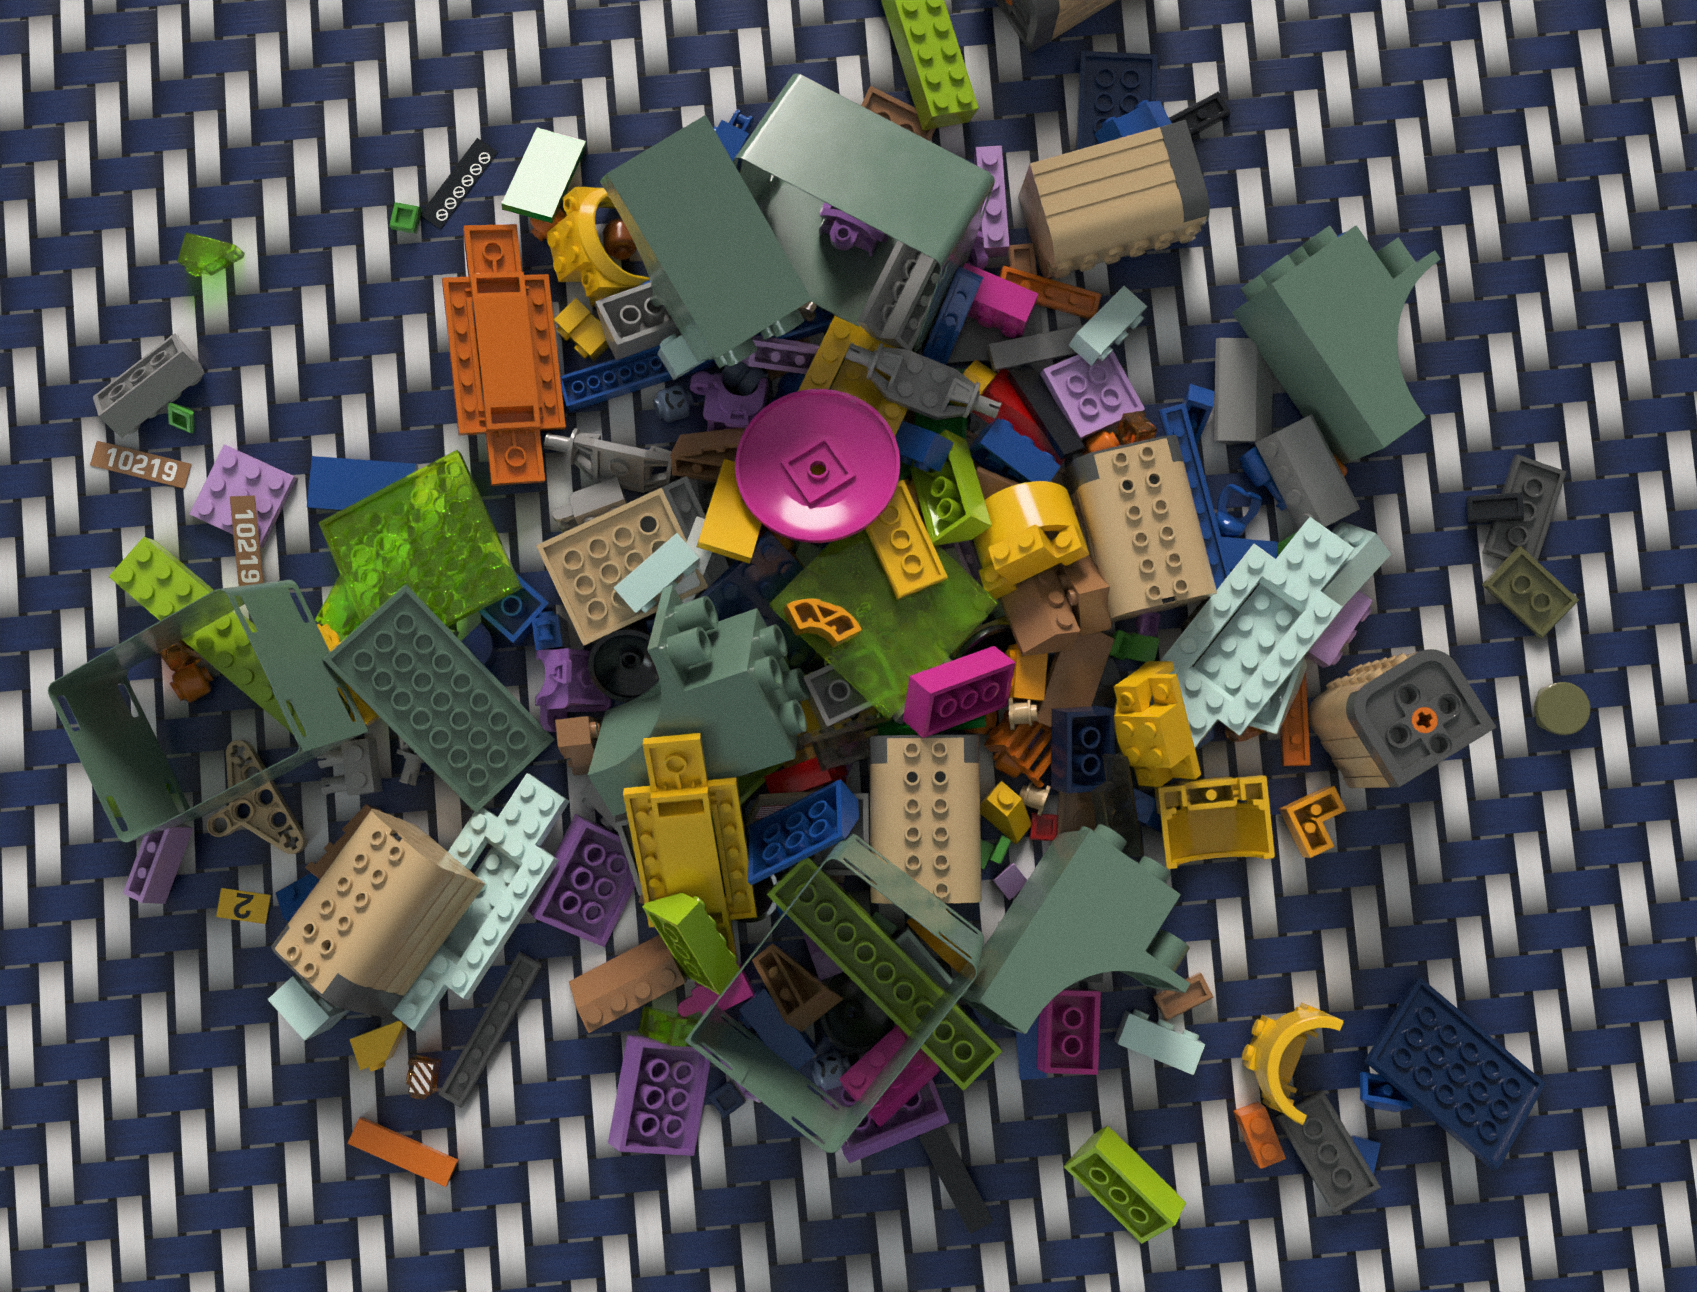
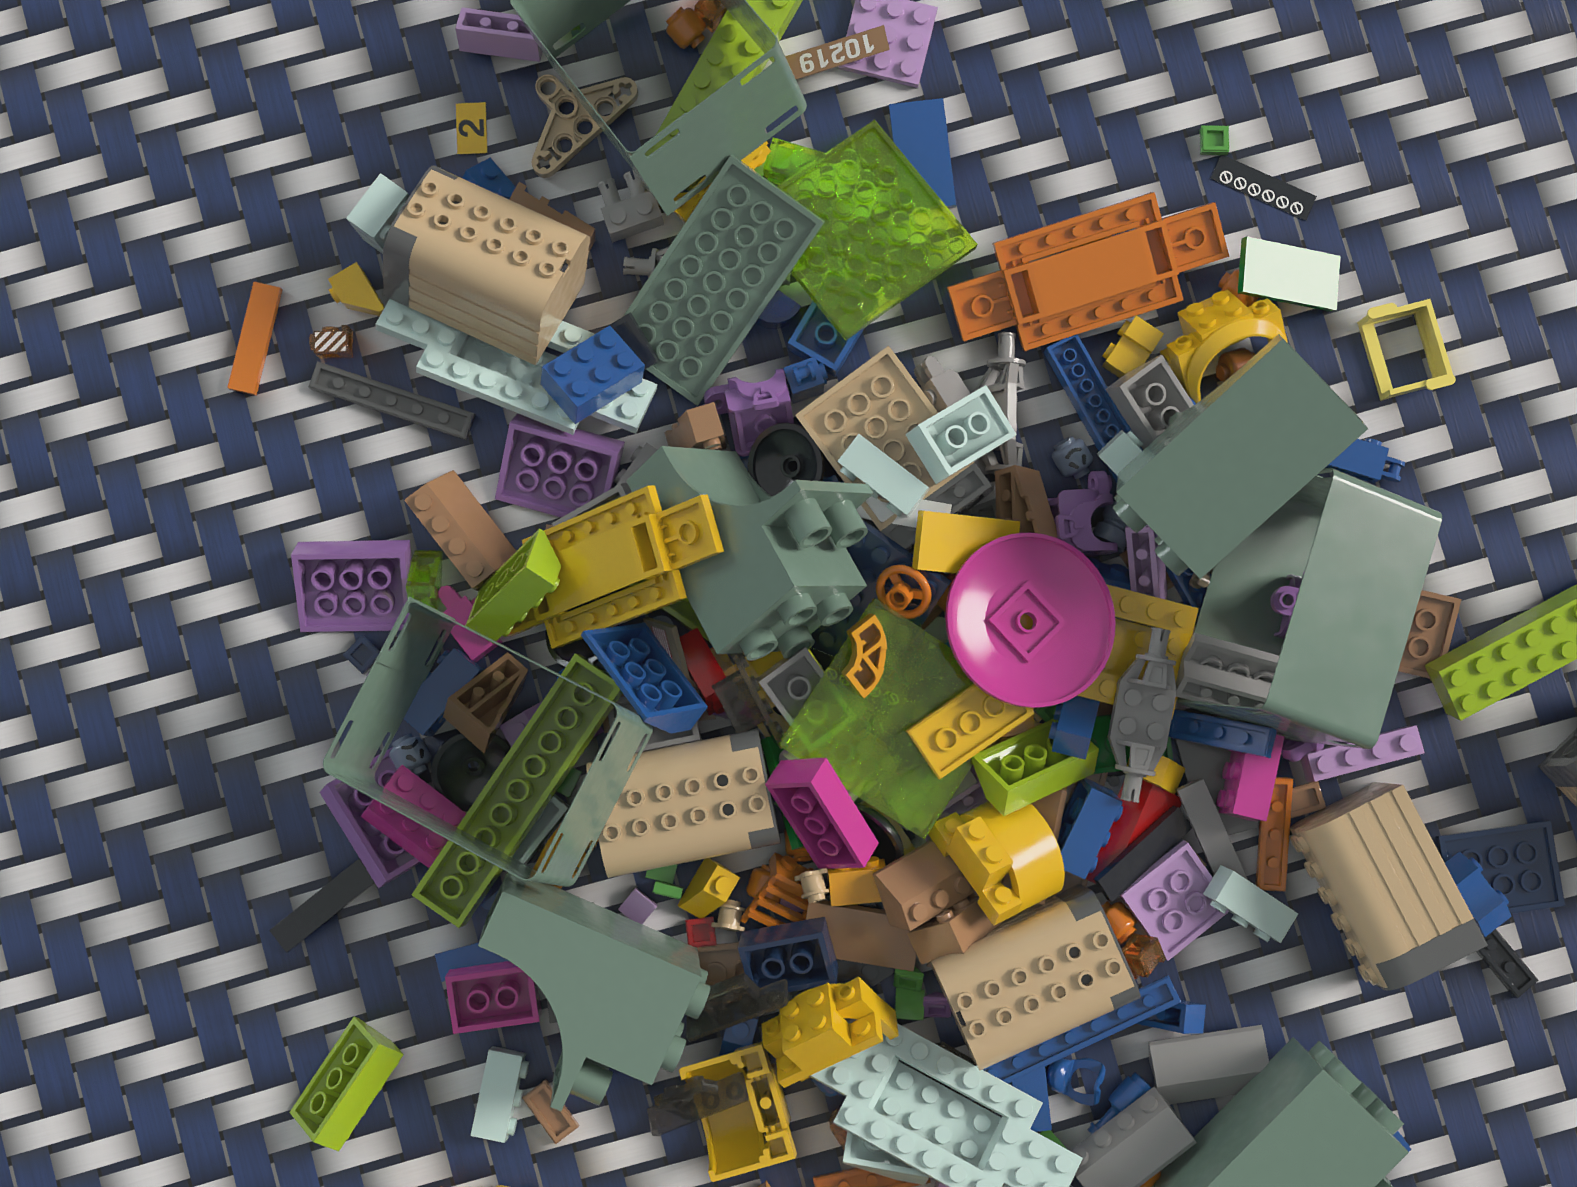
camera: 80 degrees right, 0 degrees up
none -> blue brick [540,325,645,424]
none -> black tile [605,312,660,370]
none -> clear smoke bracket [647,1072,749,1136]
none -> orange piece [876,565,931,619]
none -> light aqua slope [905,385,1017,484]
none -> light yellow piece [1357,299,1456,401]

